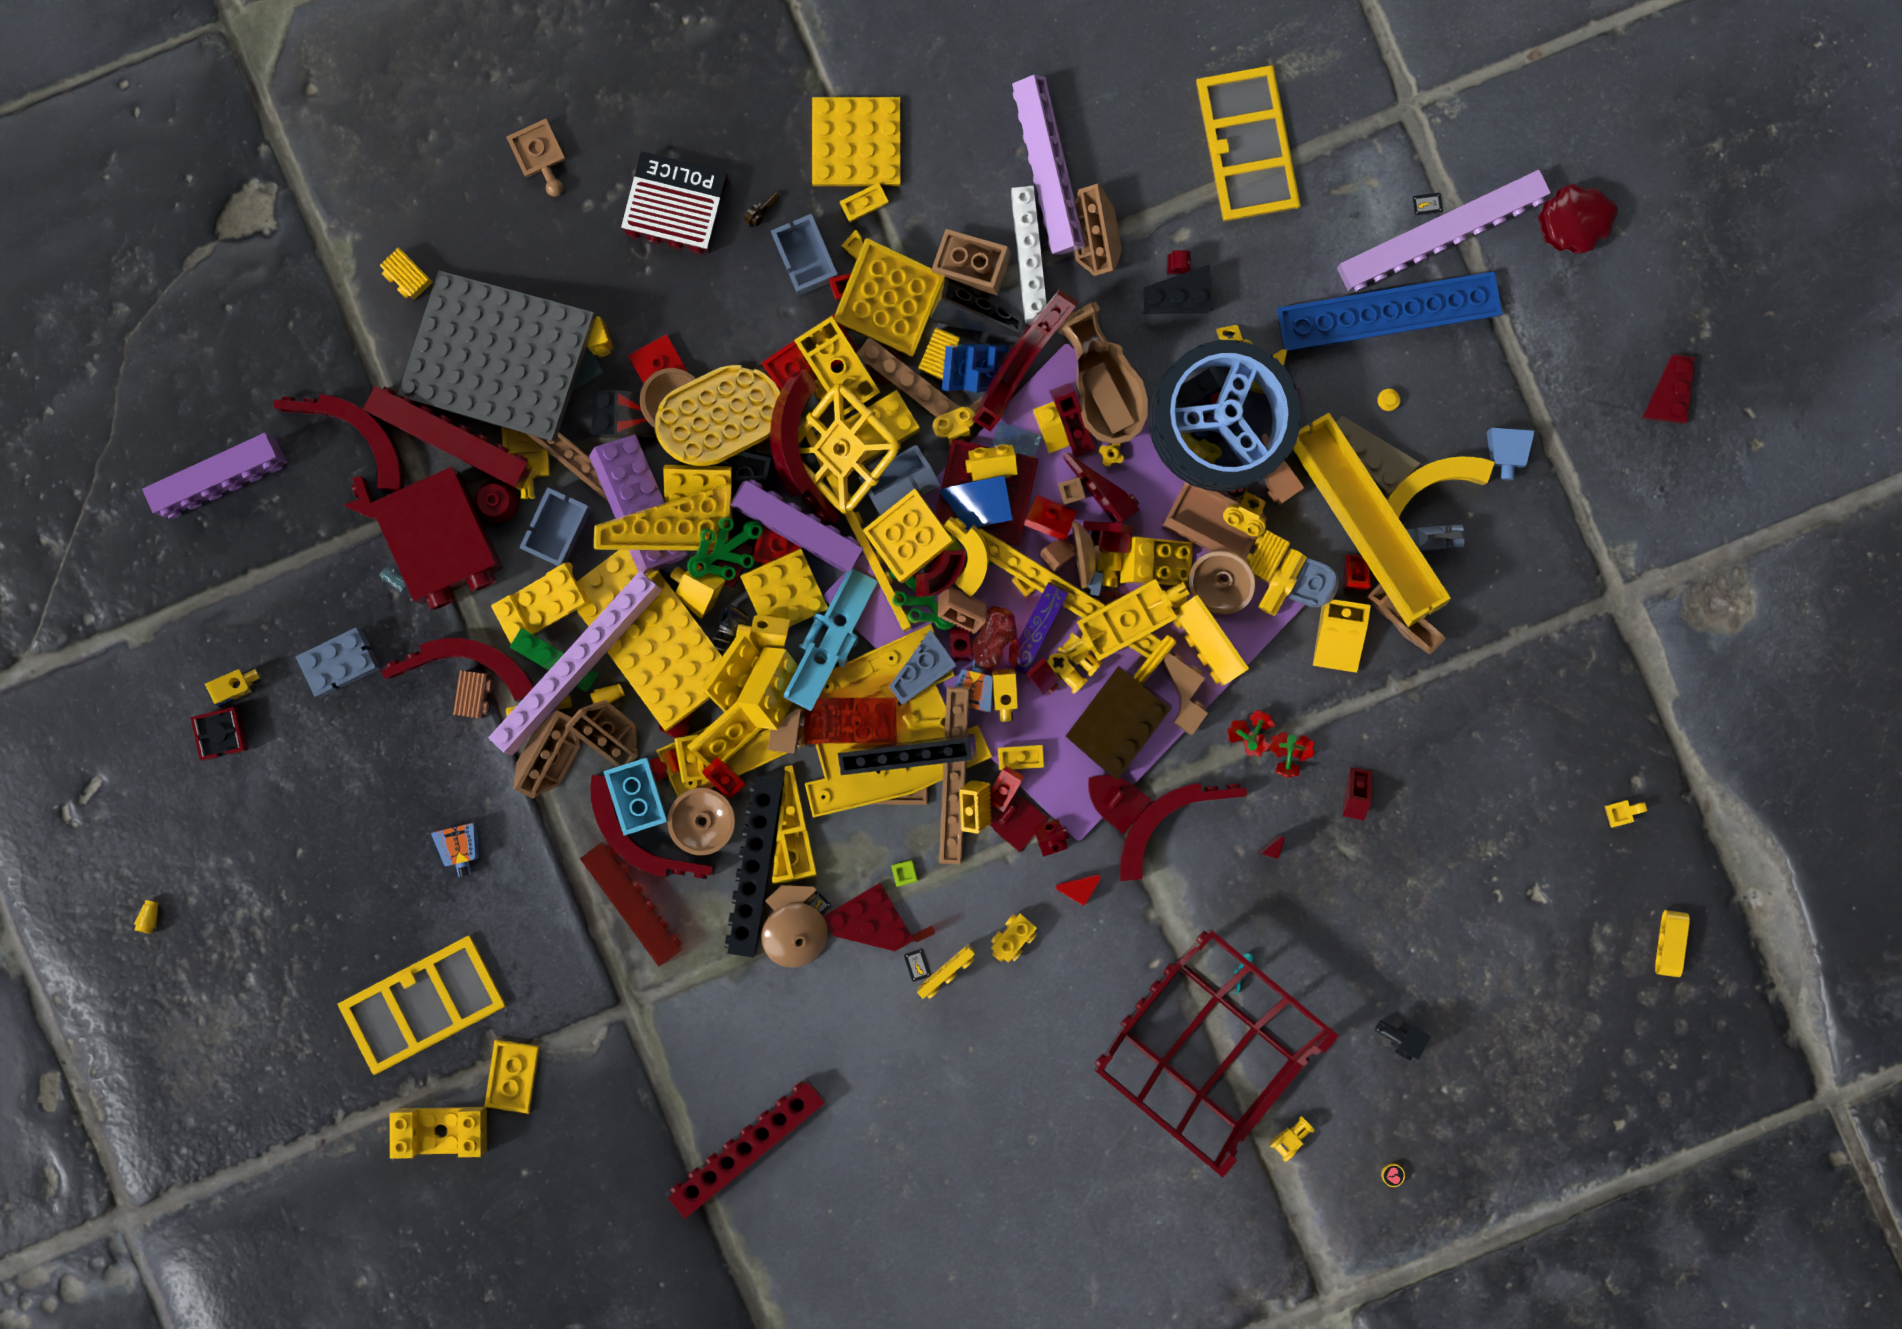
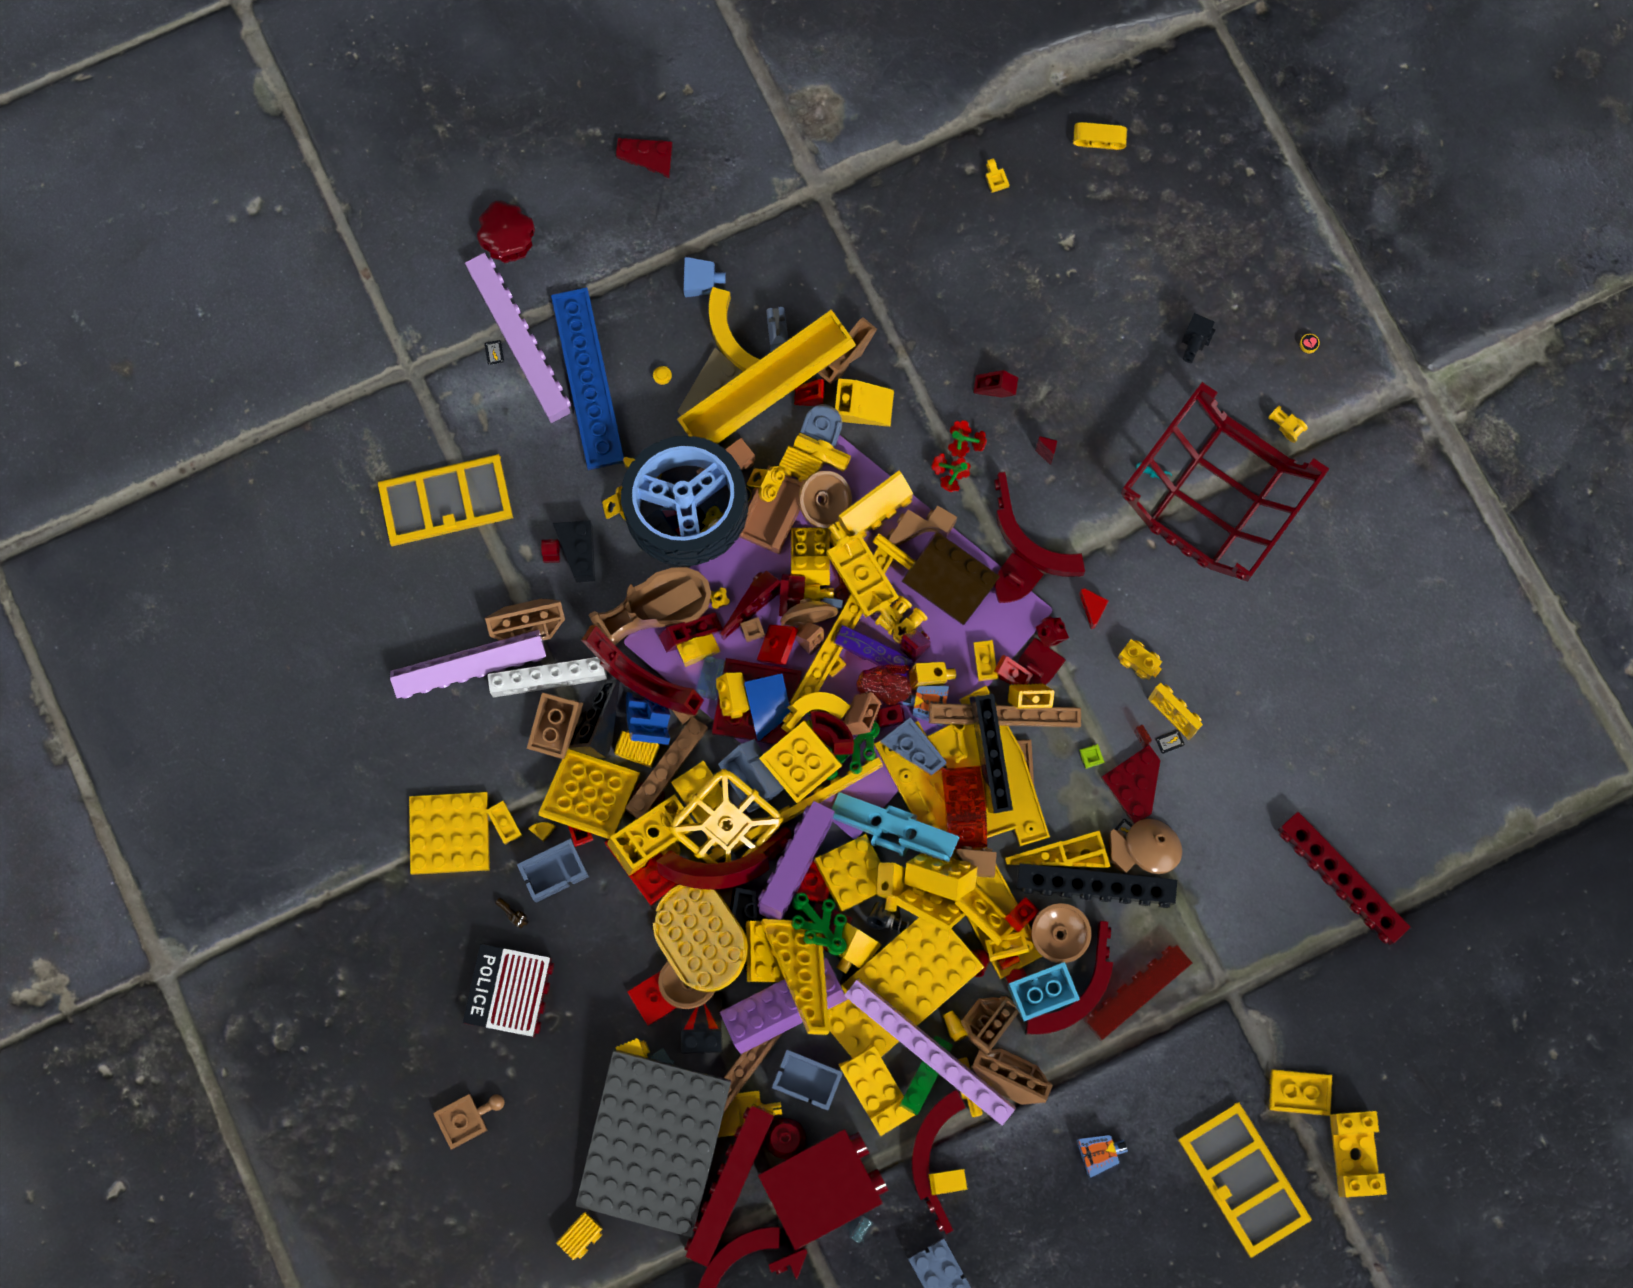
camera: 90 degrees left, 10 degrees down
nougat brick [453,670,492,719] -> none
yellow bracket [933,407,975,447] -> none
none -> yellow tile [929,1169,967,1195]

